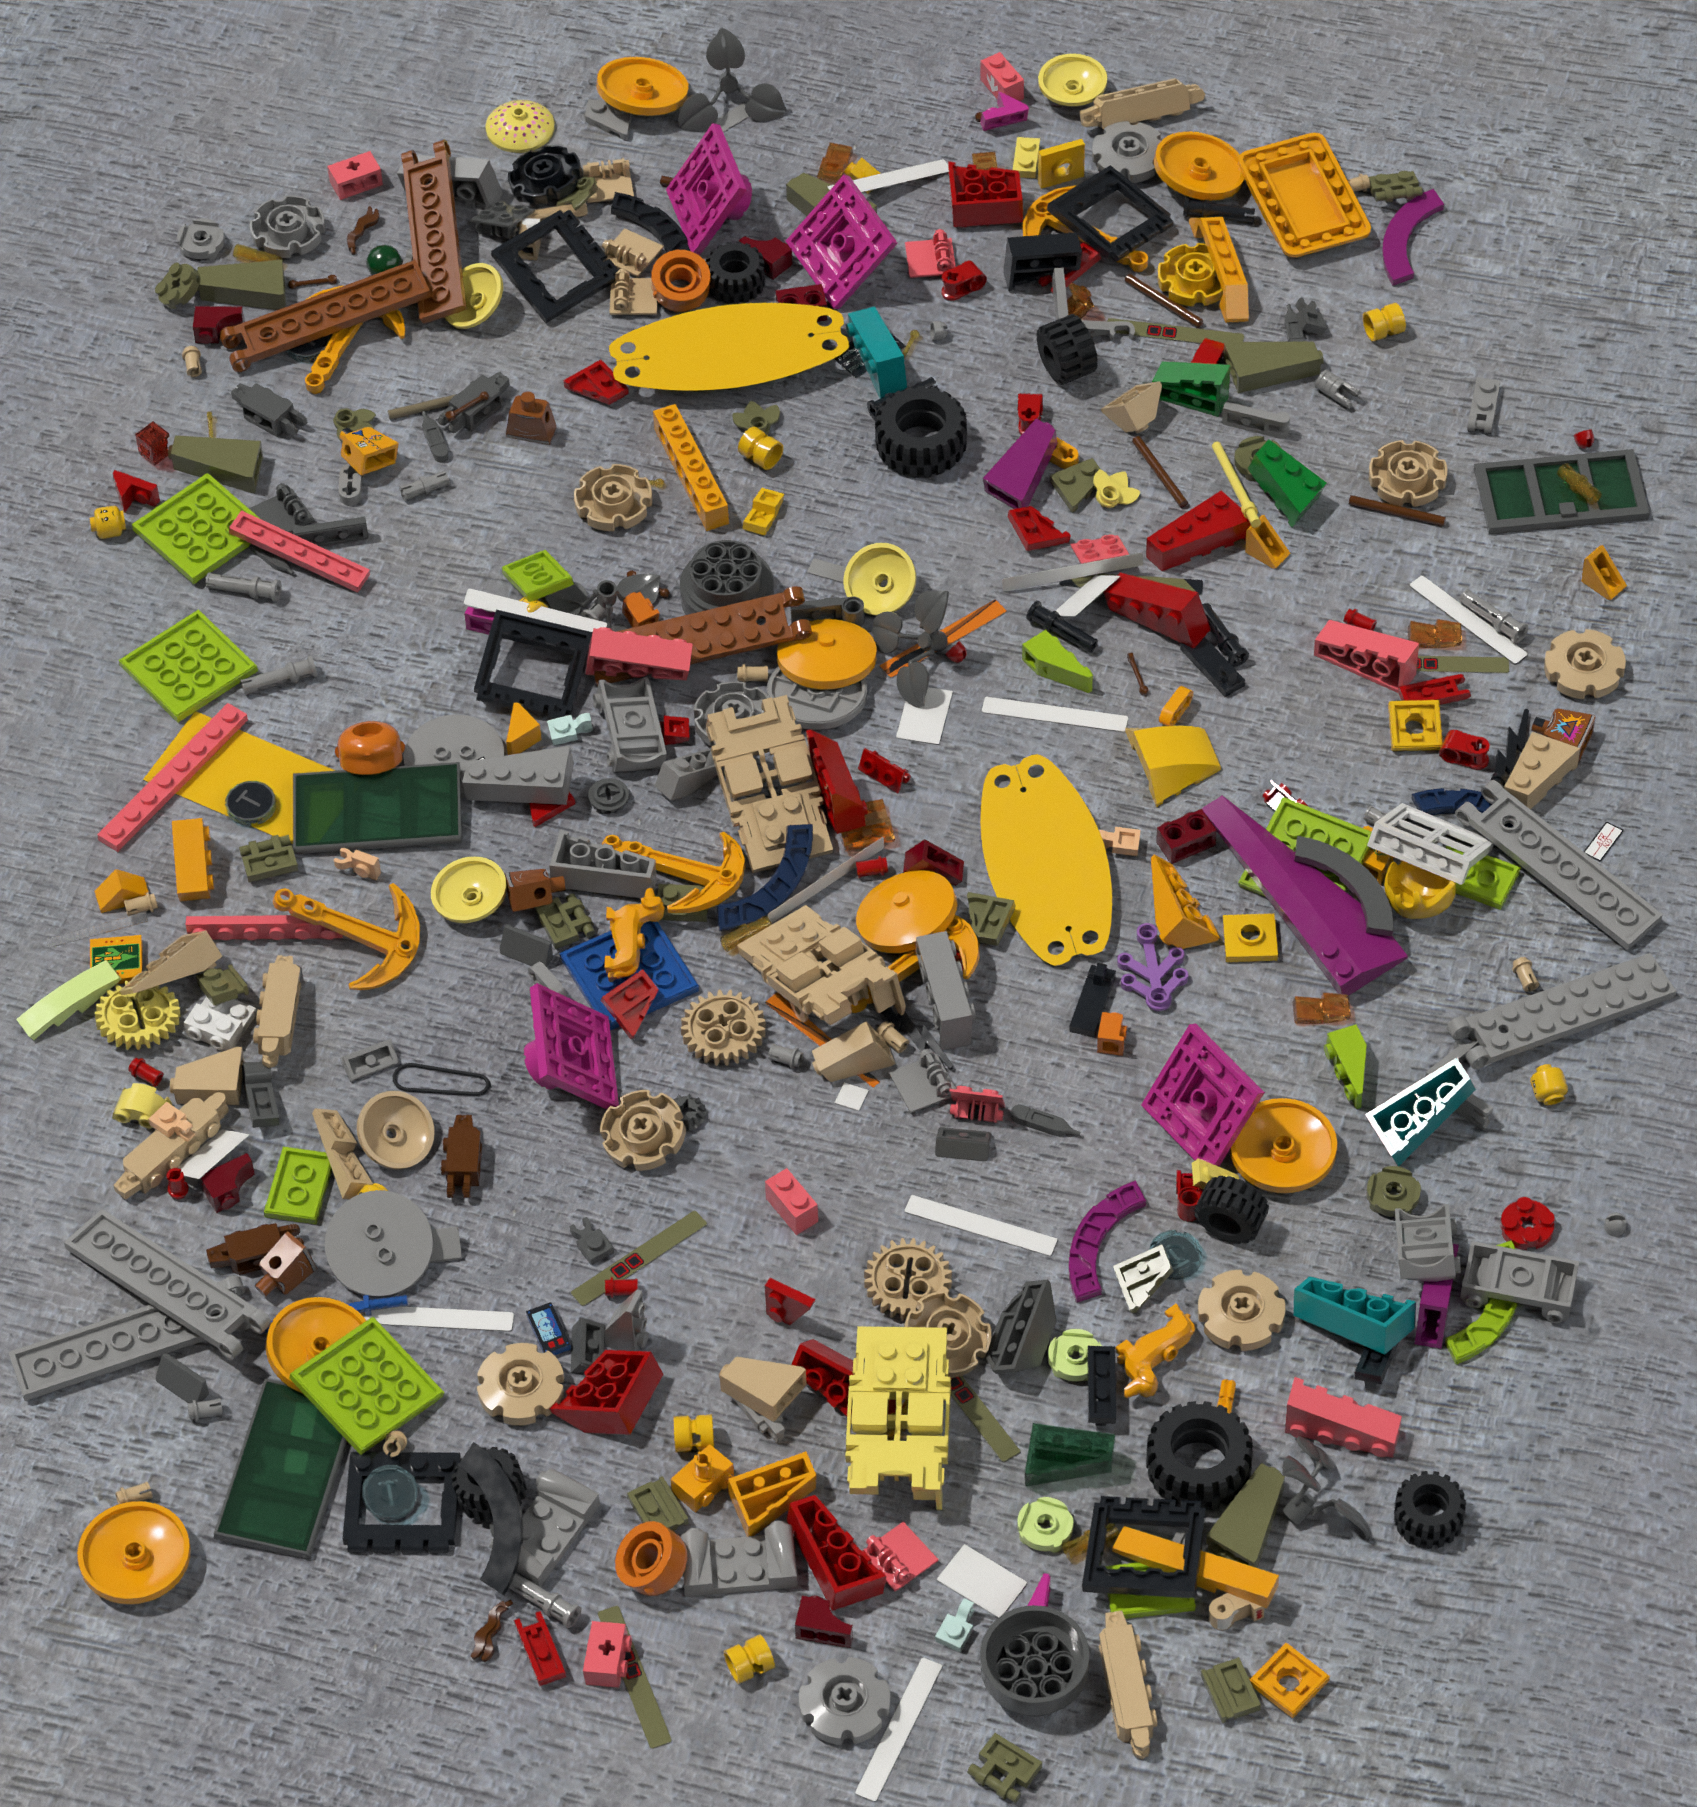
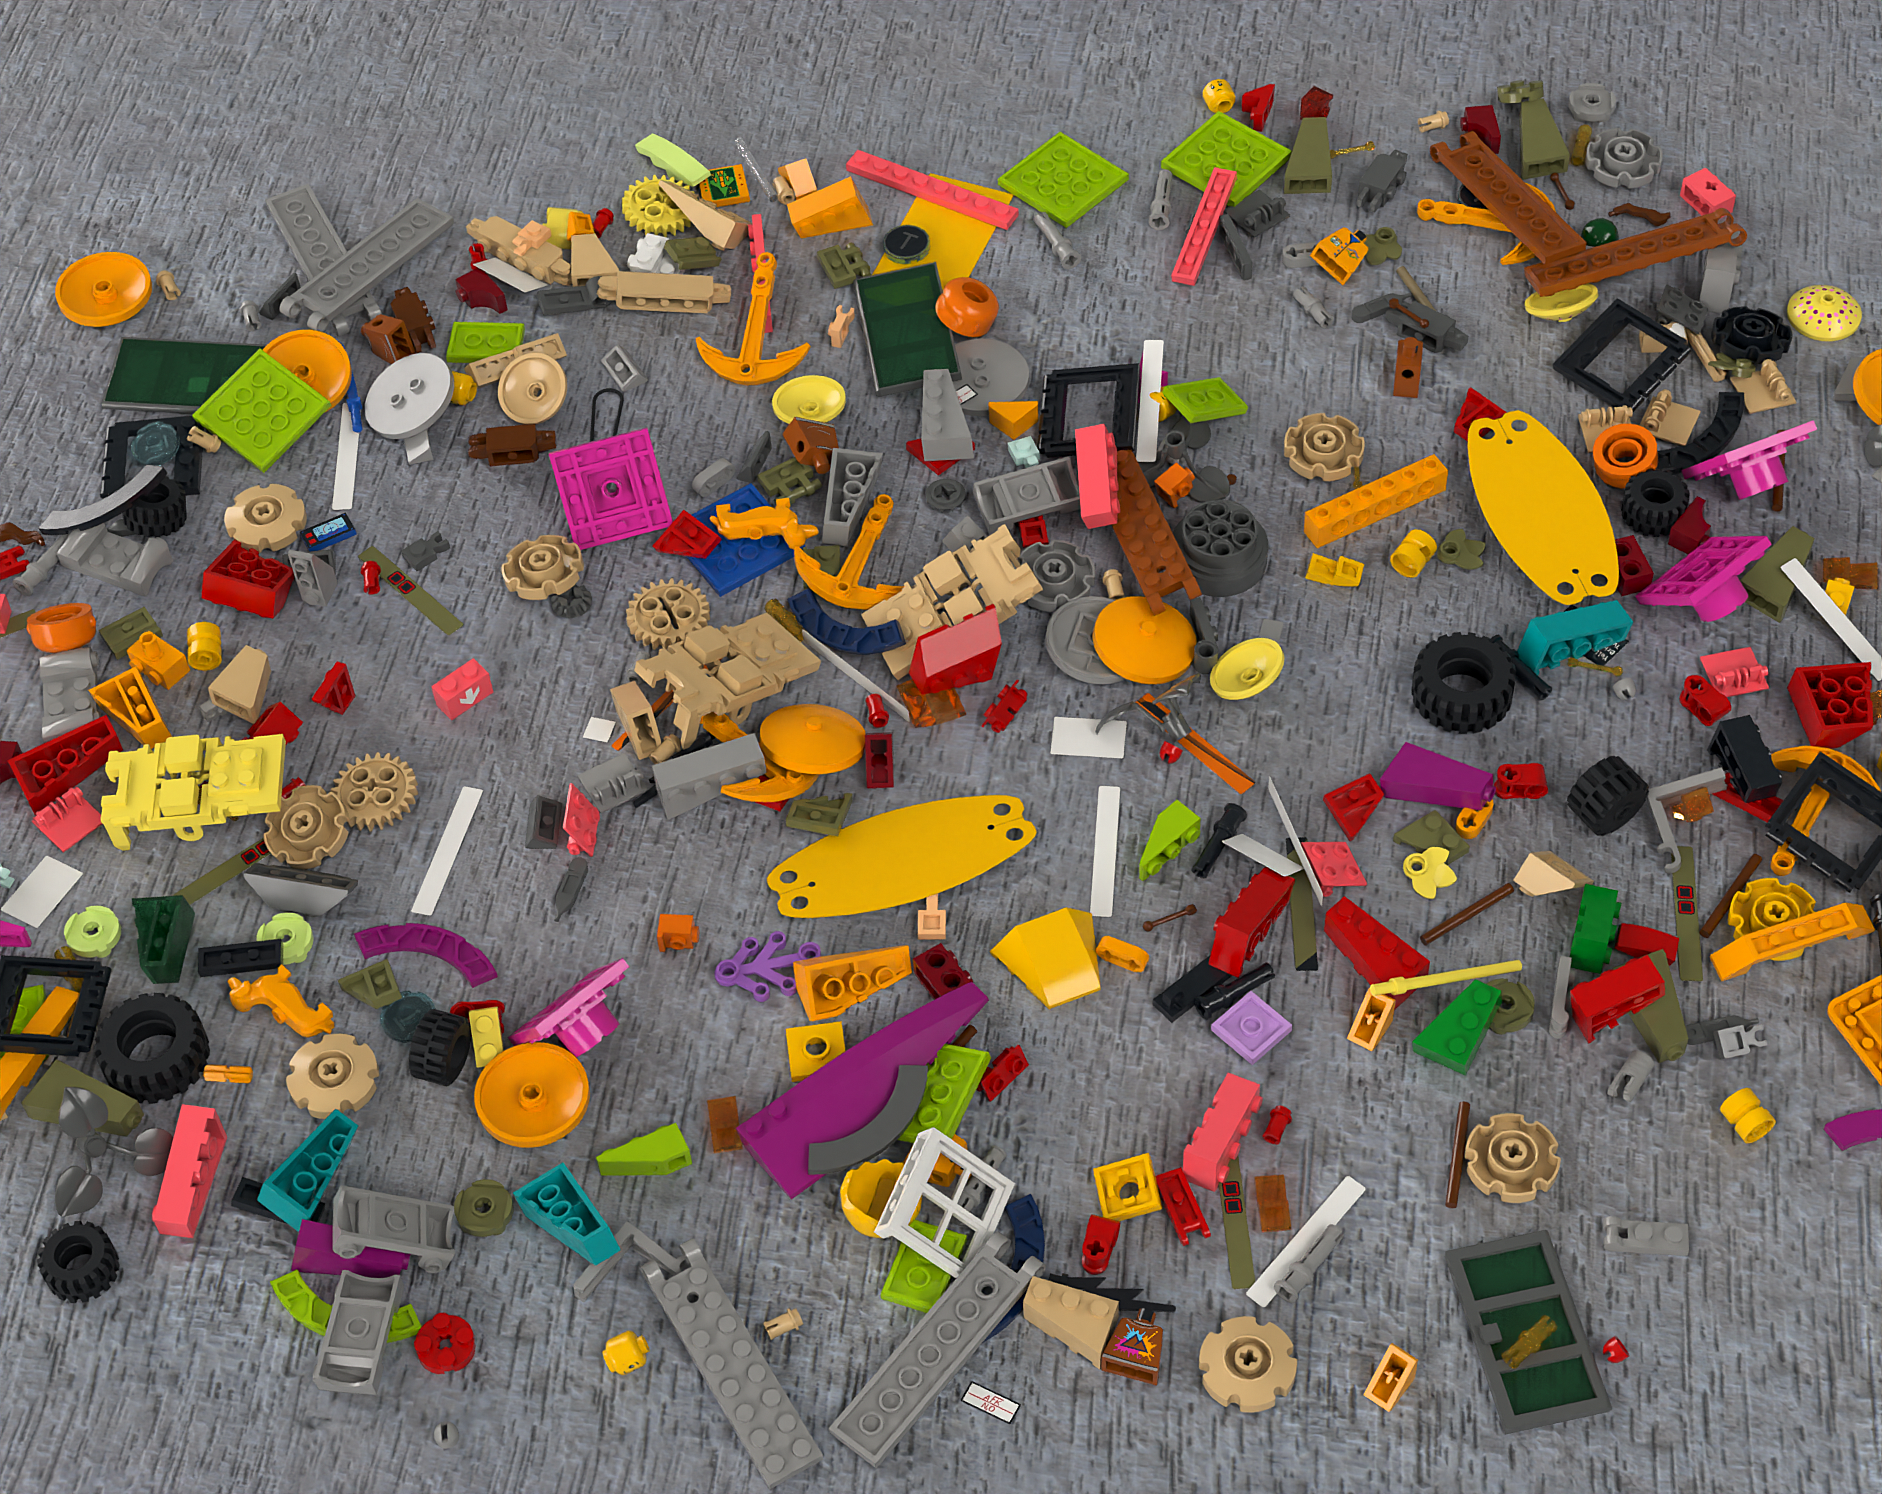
camera: 85 degrees right, 0 degrees up
black hinge [1069,963,1116,1038] -> none
none -> light orange slope [567,212,595,241]
none -> lavender plate [1211,991,1292,1065]
none -> red wedge [1570,955,1665,1044]

